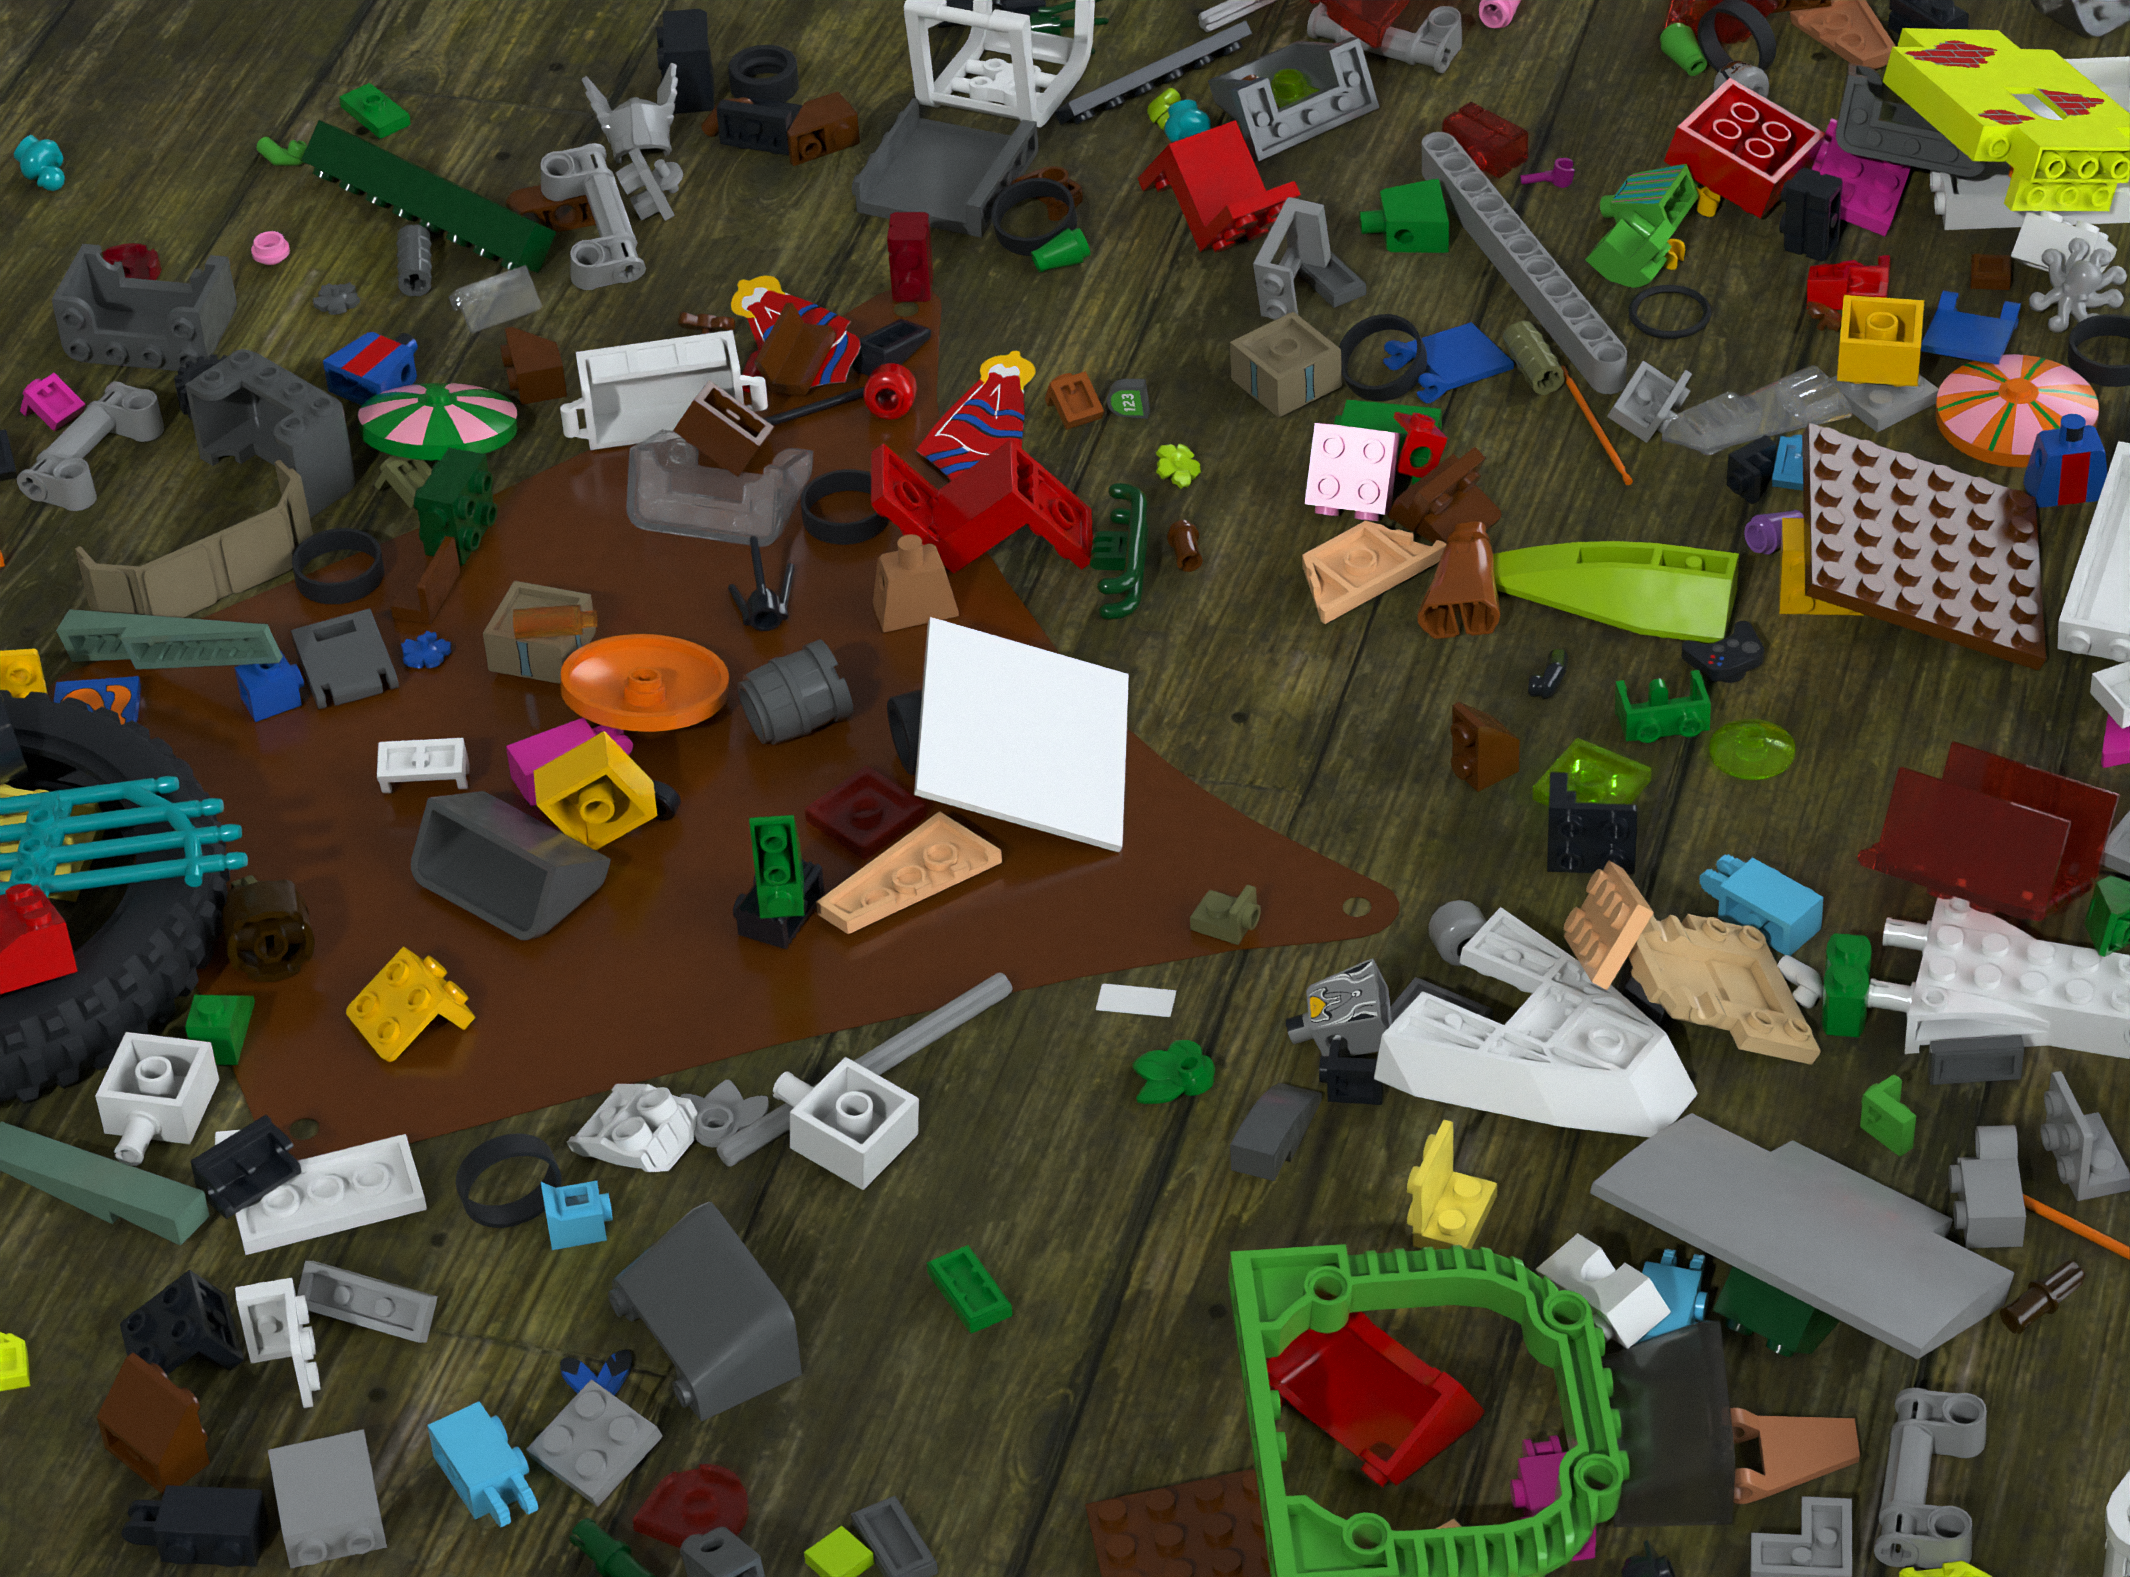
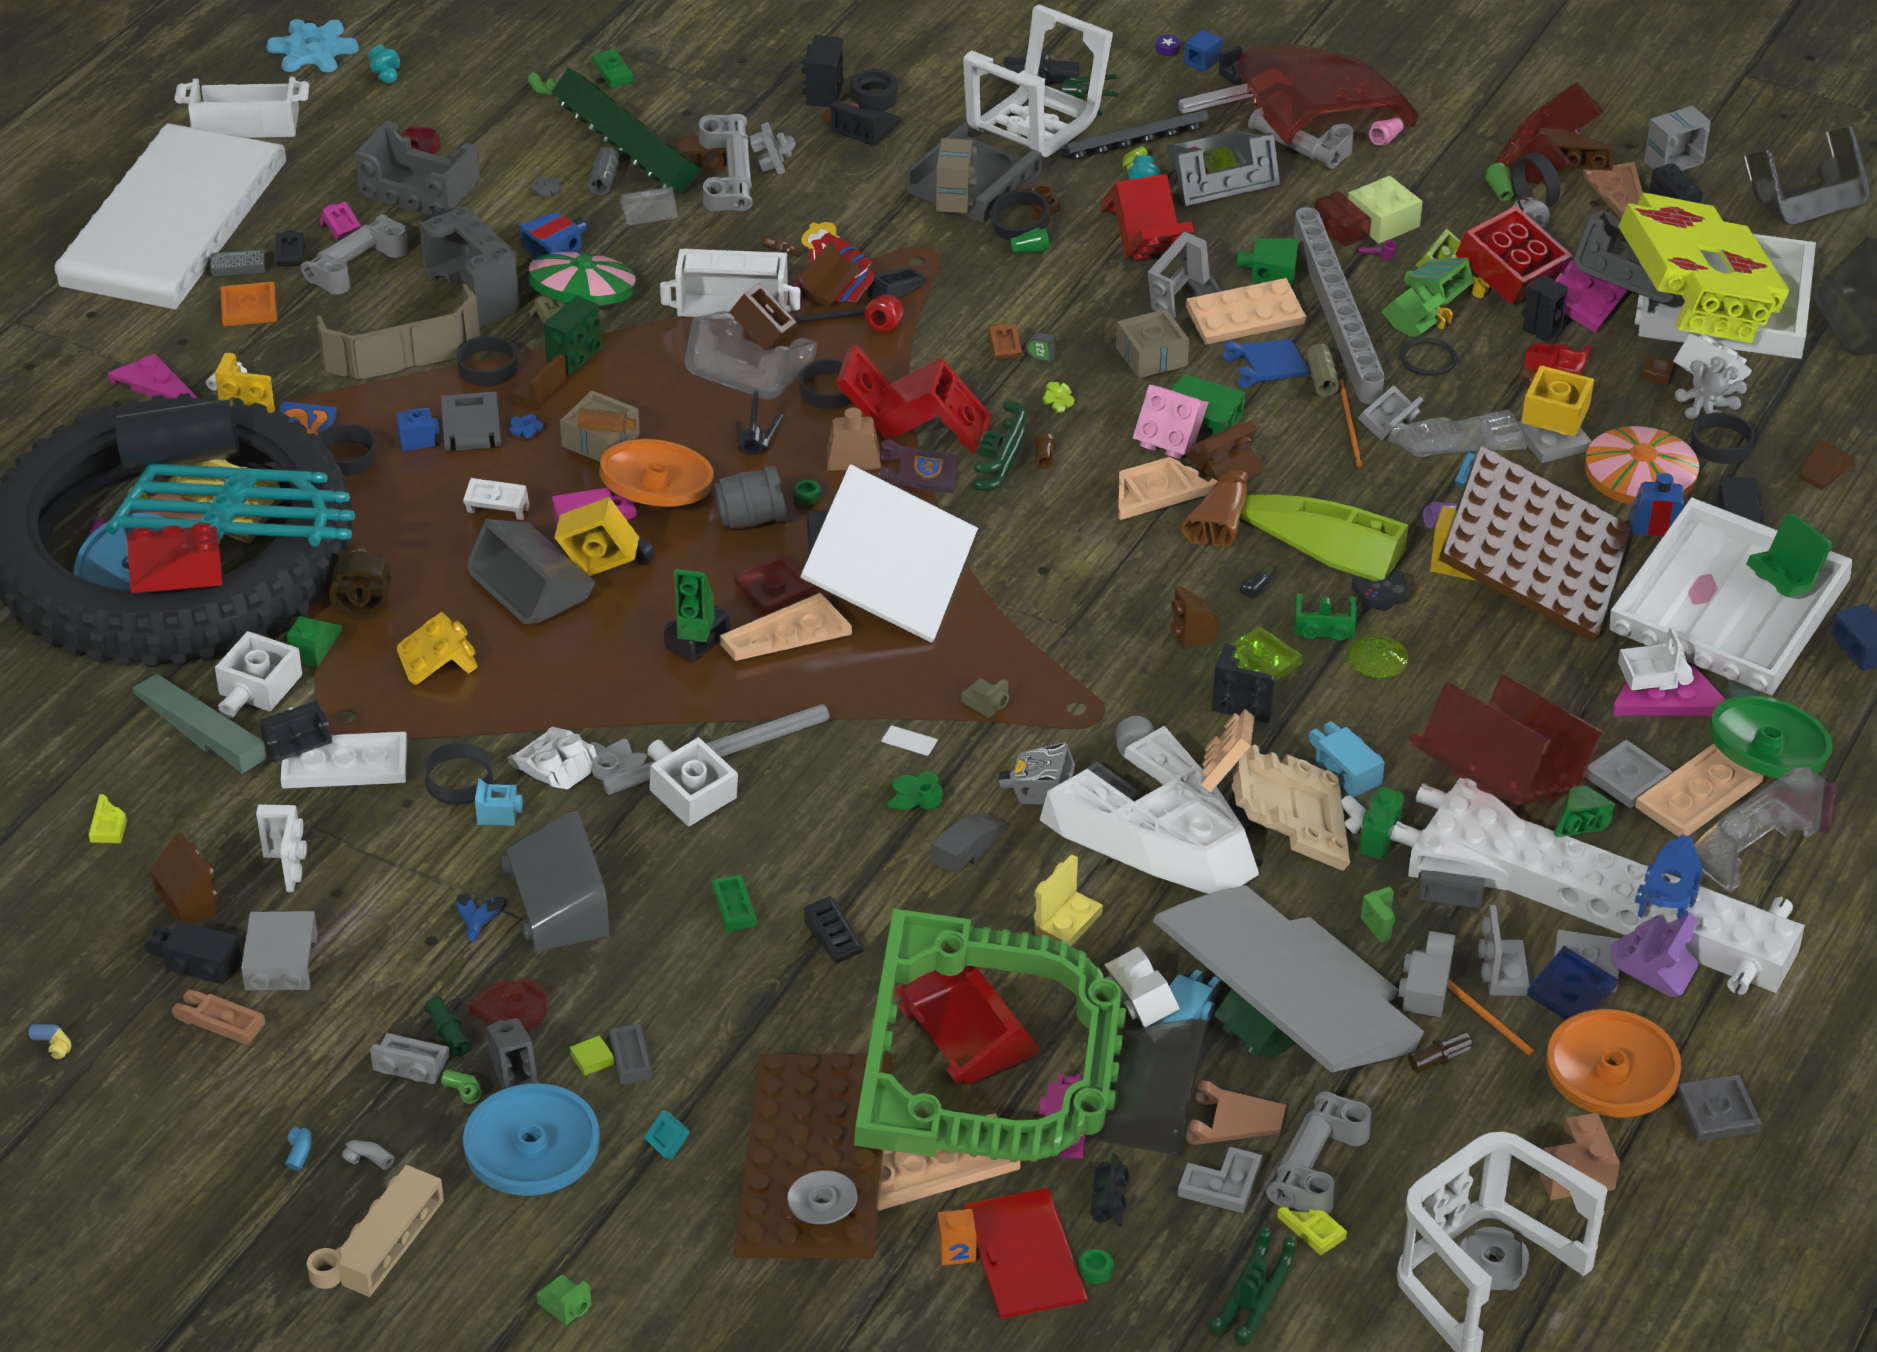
camera: 10 degrees right, 0 degrees up
sand green slope [56,609,283,669] -> none
black bracket [120,1270,244,1375] -> none
bright pink plate [251,231,290,265] -> none
light grey plate [297,1261,438,1343] -> none
medium azure hinge [427,1401,539,1528] -> none
reddish brown slope [500,327,567,405] -> none
light grey plate [526,1379,663,1507] -> none
light grey helmet [582,63,678,163] -> none
reddish brown slope [787,91,860,166] -> none
dark red brick [887,212,934,302] -> none
red sticker [916,351,1036,481] -> none
black bracket [1319,1039,1384,1105] -> none
black tyre [1339,314,1427,401] -> none
red bracket [1393,412,1448,478] -> none
black bracket [1726,435,1776,505] -> none
blue flag [1921,290,2021,365] -> none
none -> black tyre [318,424,376,477]
none -> green tile [793,480,821,506]
none -> black slope [804,896,864,963]
none -> flag [879,440,957,493]
none -> dark tan container [936,138,977,213]
none -> light nougat plate [1186,278,1306,345]
none -> yellowish green brick [1346,176,1423,244]
none -> lime slope [1415,228,1461,268]

